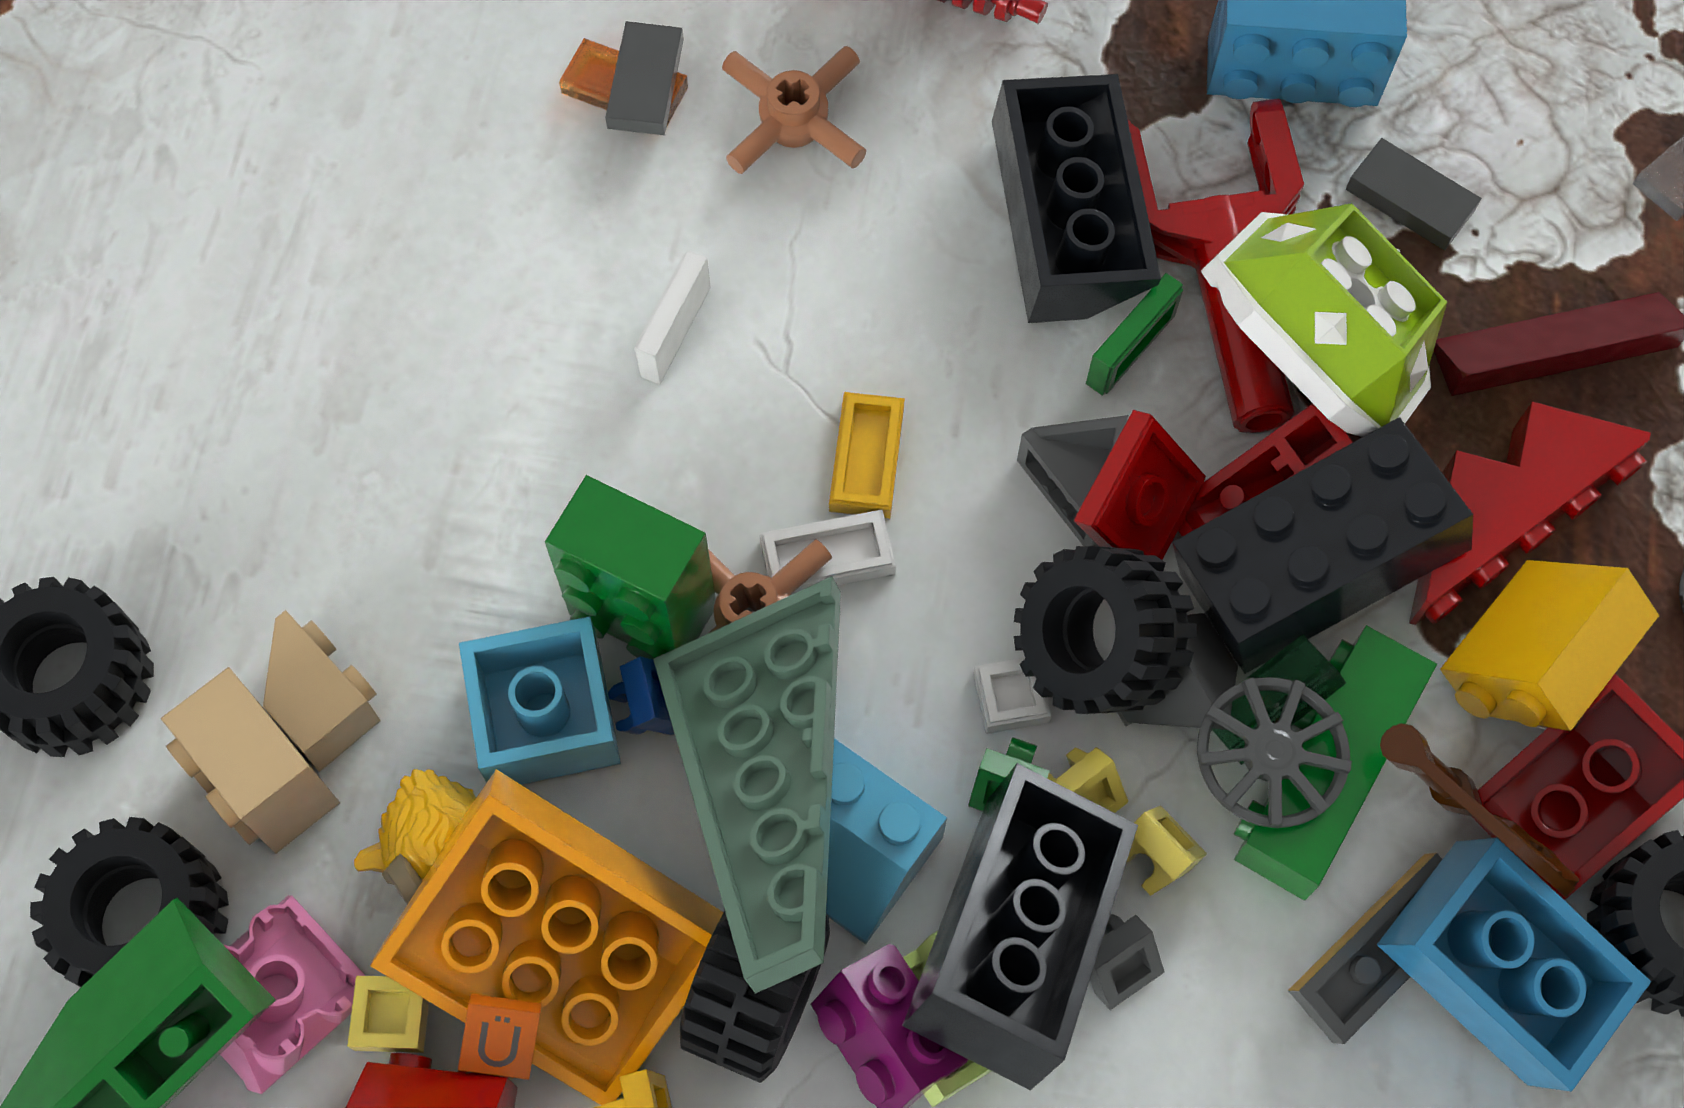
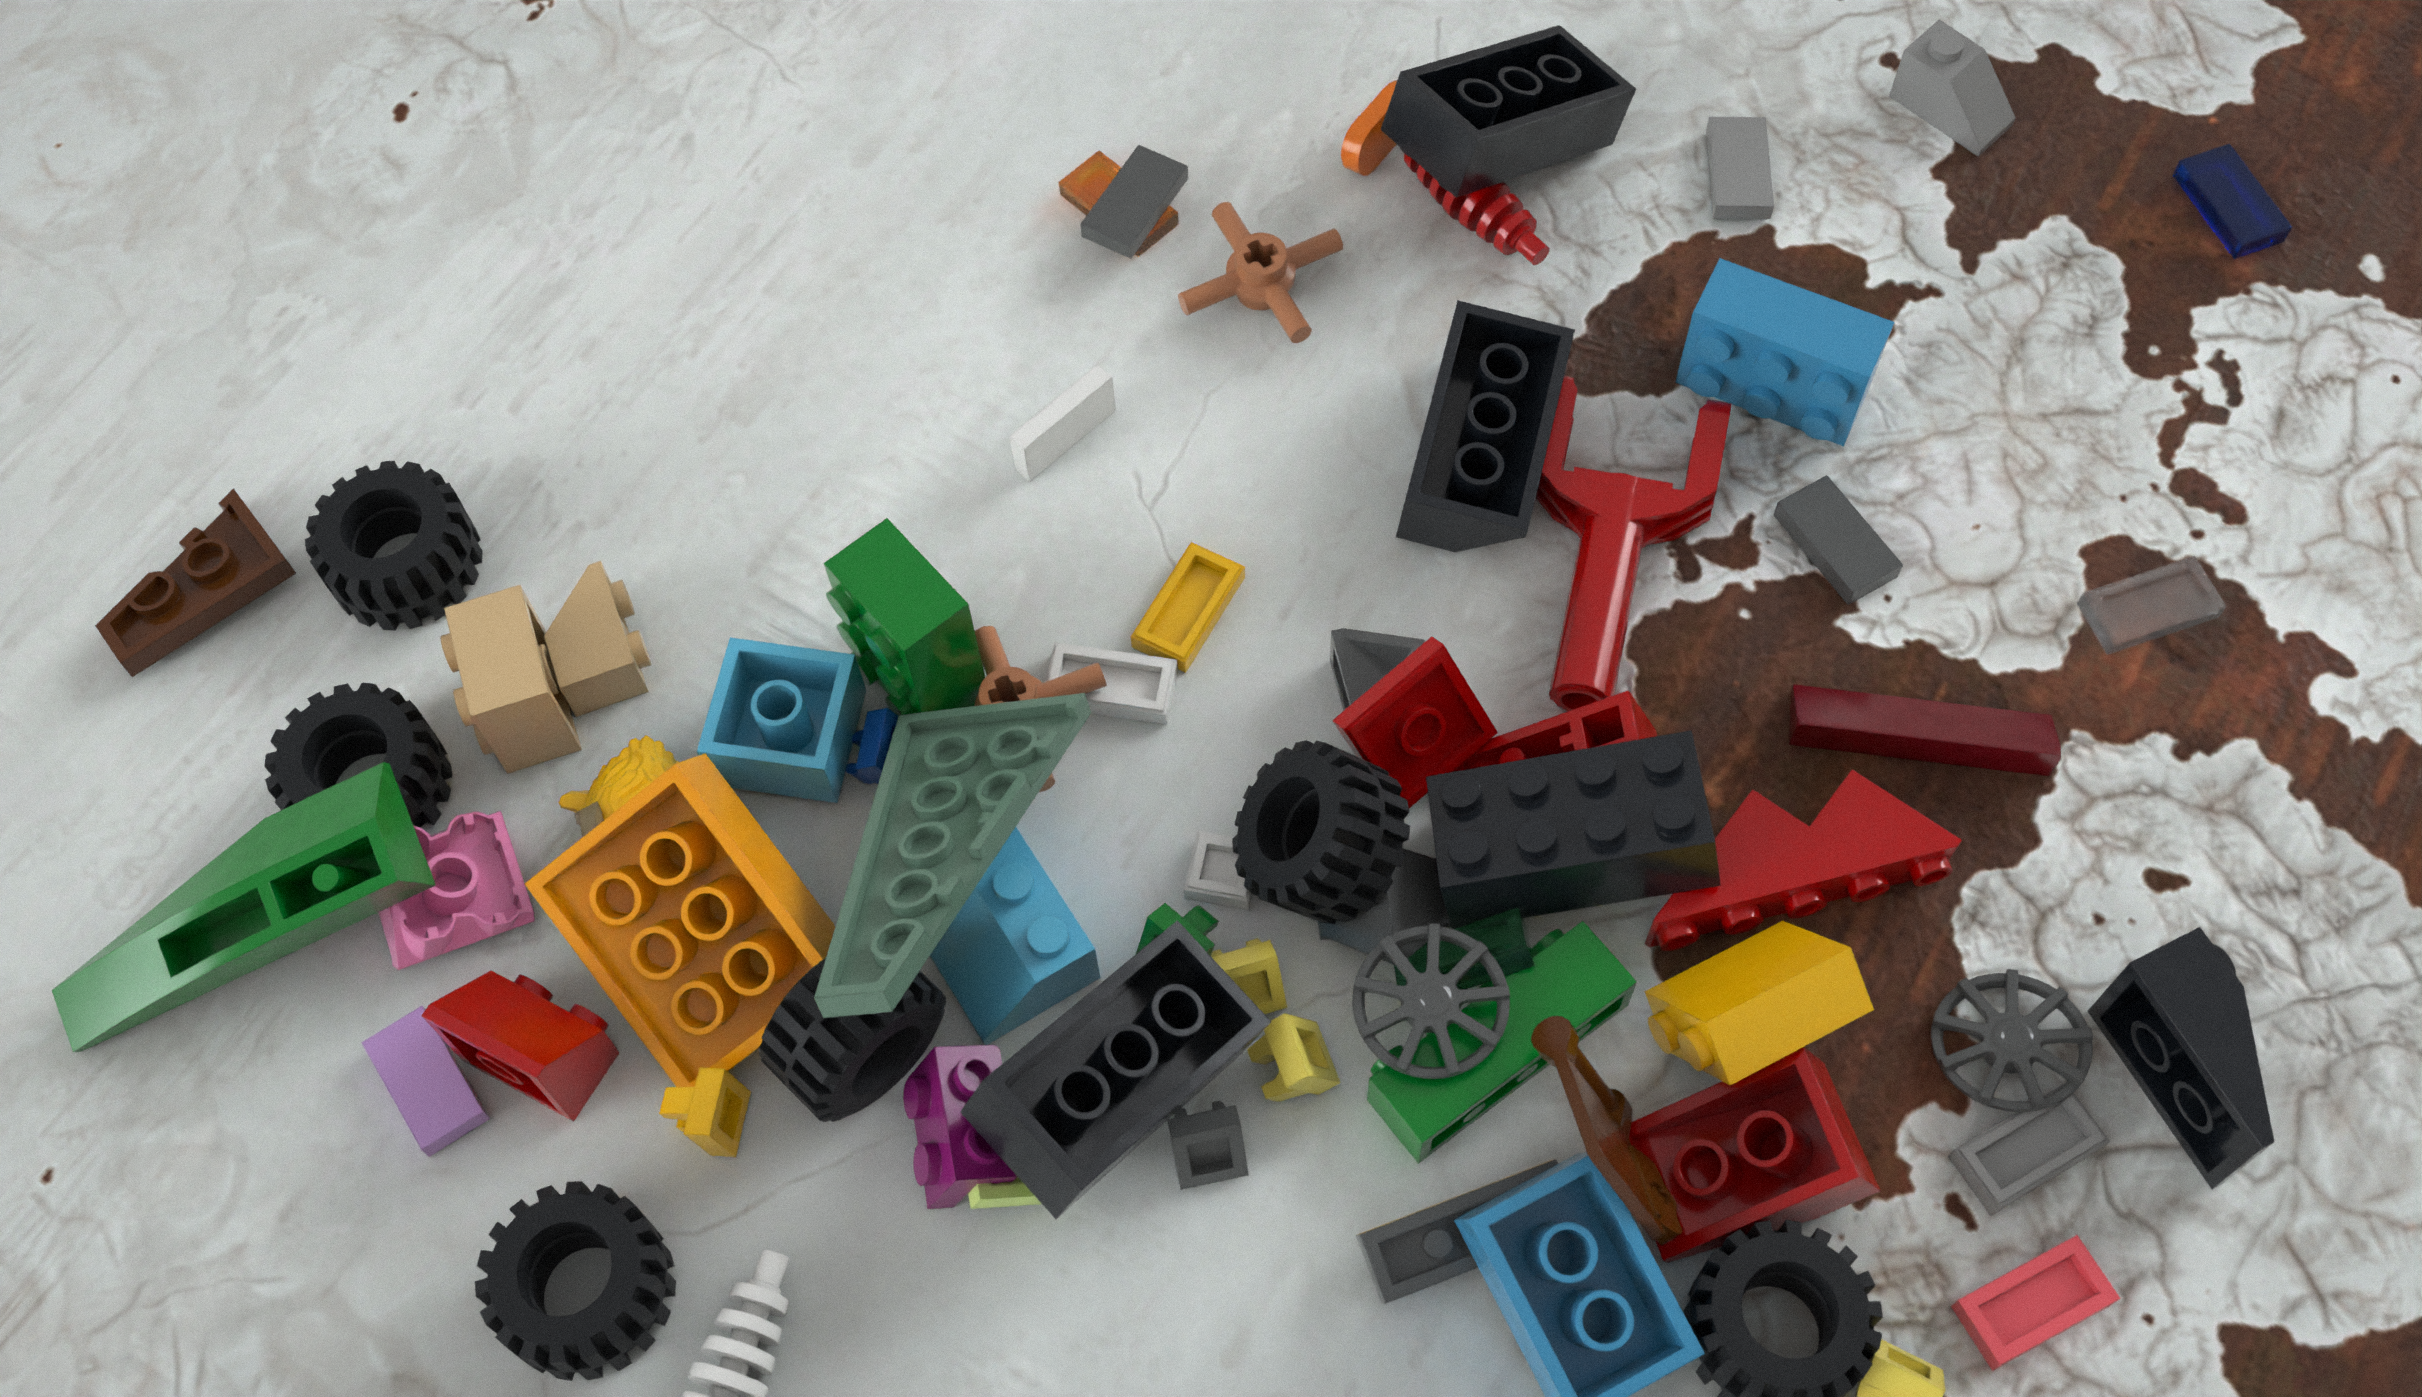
camera: 25 degrees right, 5 degrees down
light yellow tile [347,975,429,1053] -> none
orange tile [458,994,542,1080] -> none
green tile [1085,273,1183,396] -> none
lime piece [1201,203,1447,438] -> none

